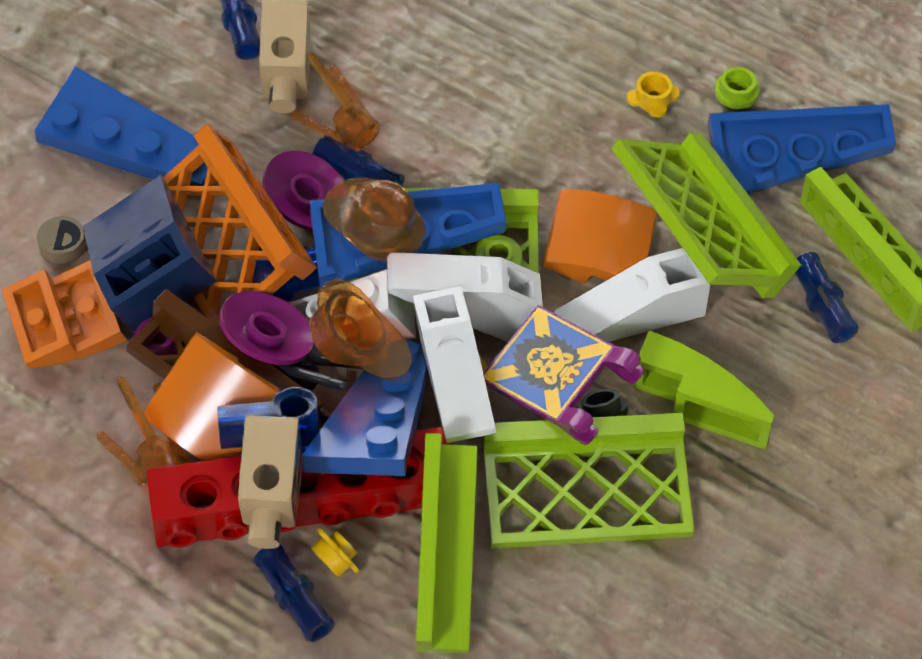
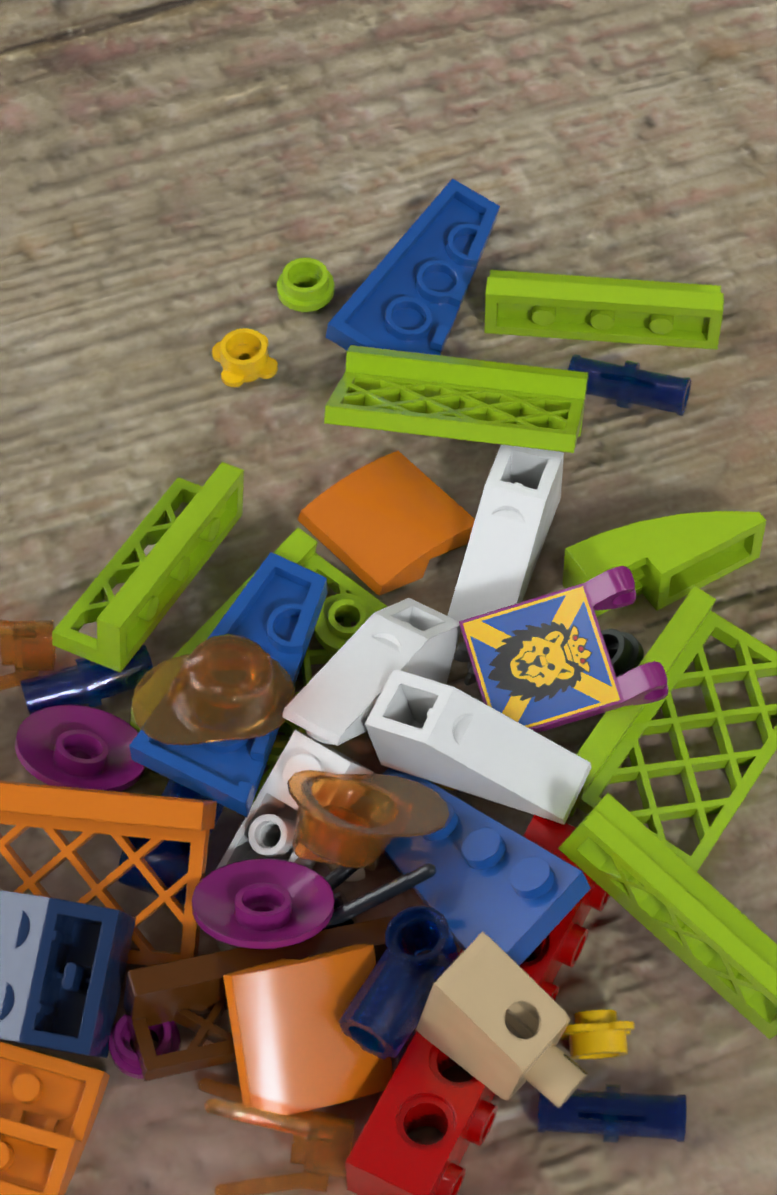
camera: 50 degrees left, 0 degrees up
none -> lime fence [52,462,244,673]

